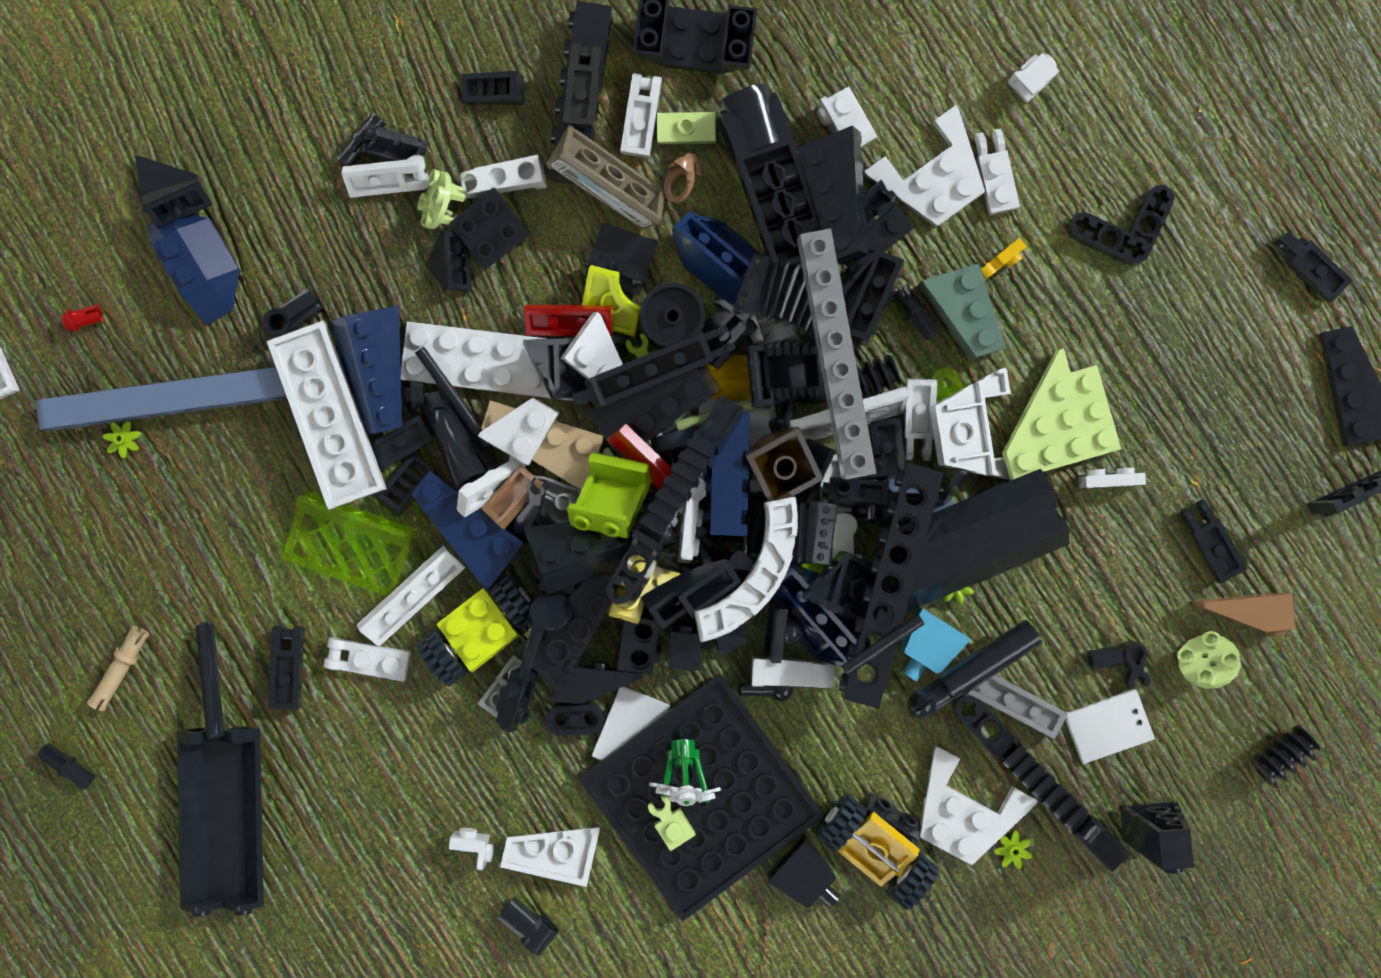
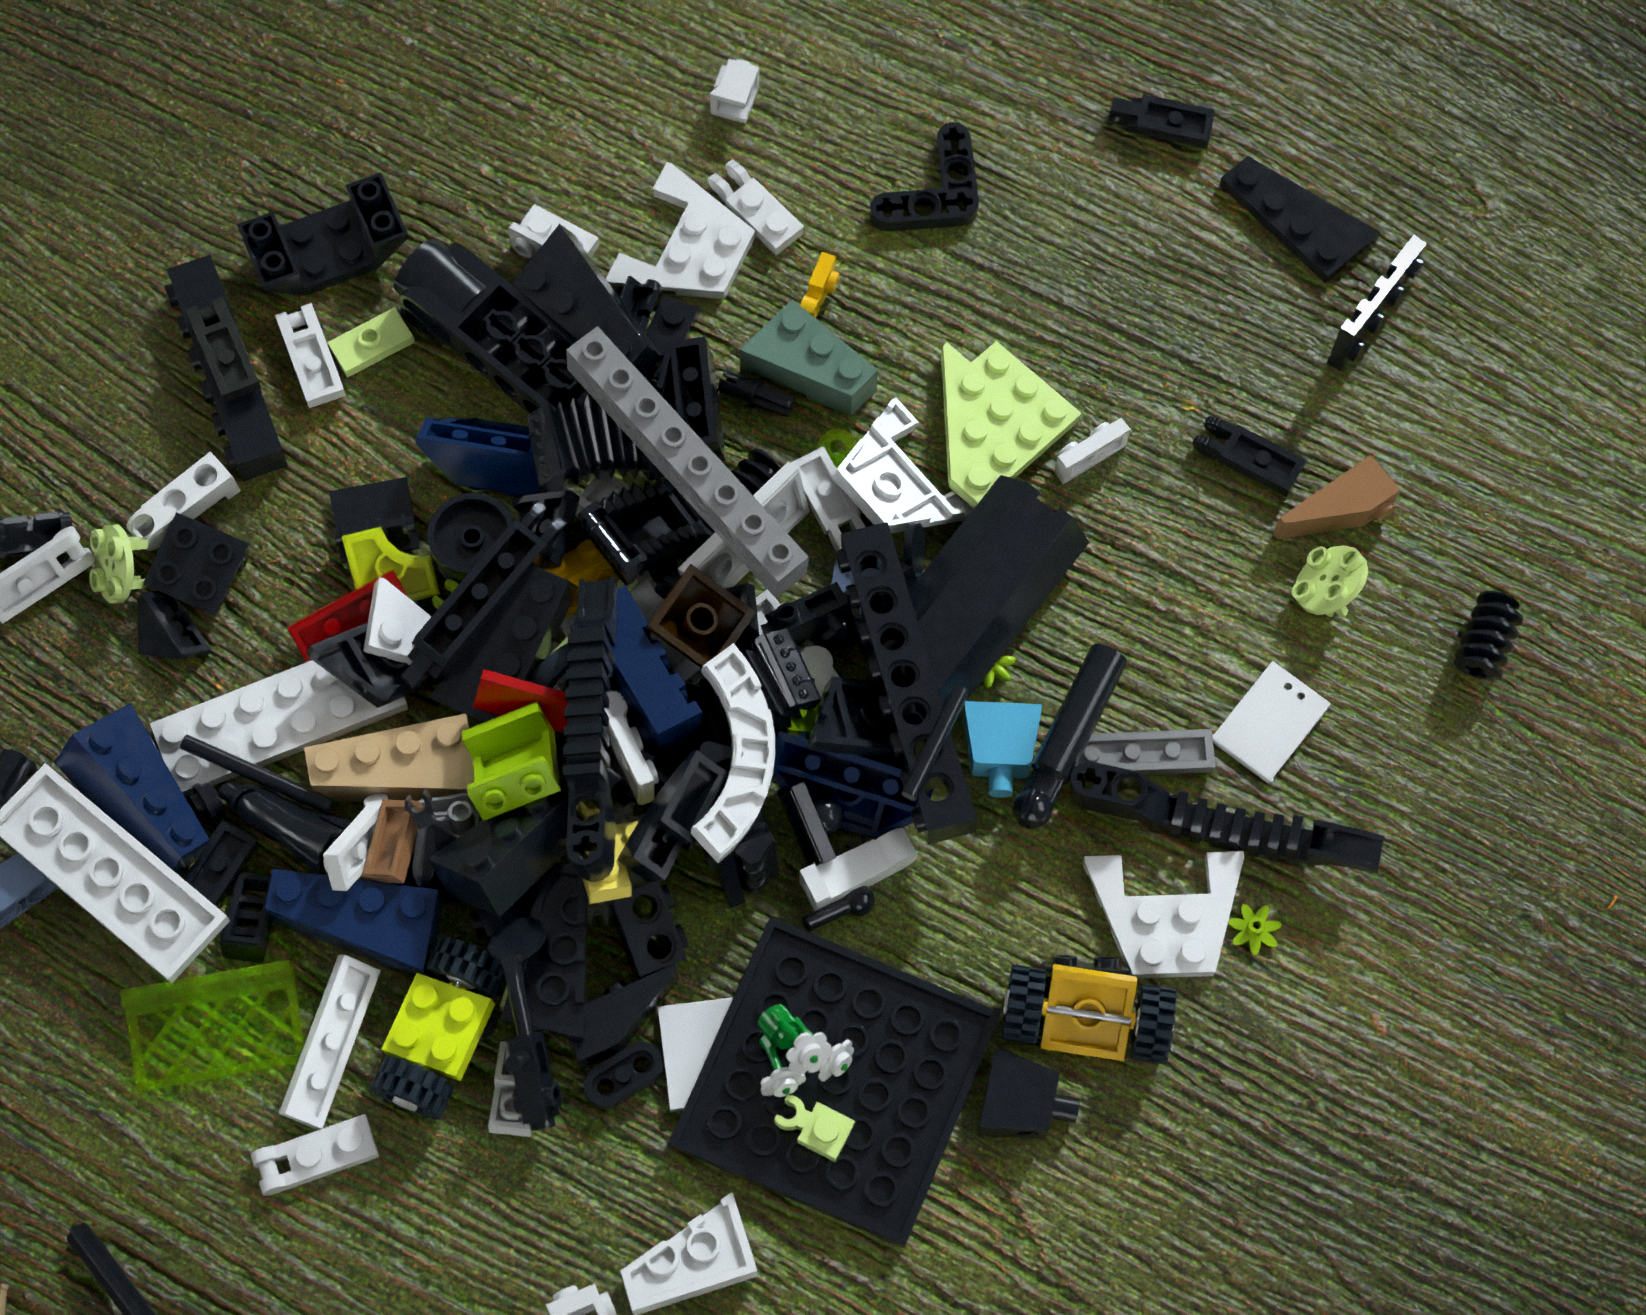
camera: 30 degrees left, 20 degrees down
black plate [268,626,305,710] -> none
black slope [461,71,524,105] -> none
white wing [478,398,559,465] -> none
dark tan slope [546,125,664,230] -> none
medium nougat piece [664,153,703,203] -> none
black brick [669,623,701,671] -> none
black plate [851,418,906,481] -> none
black bar [1087,640,1151,689] -> none
black wedge [1120,801,1194,874] -> none

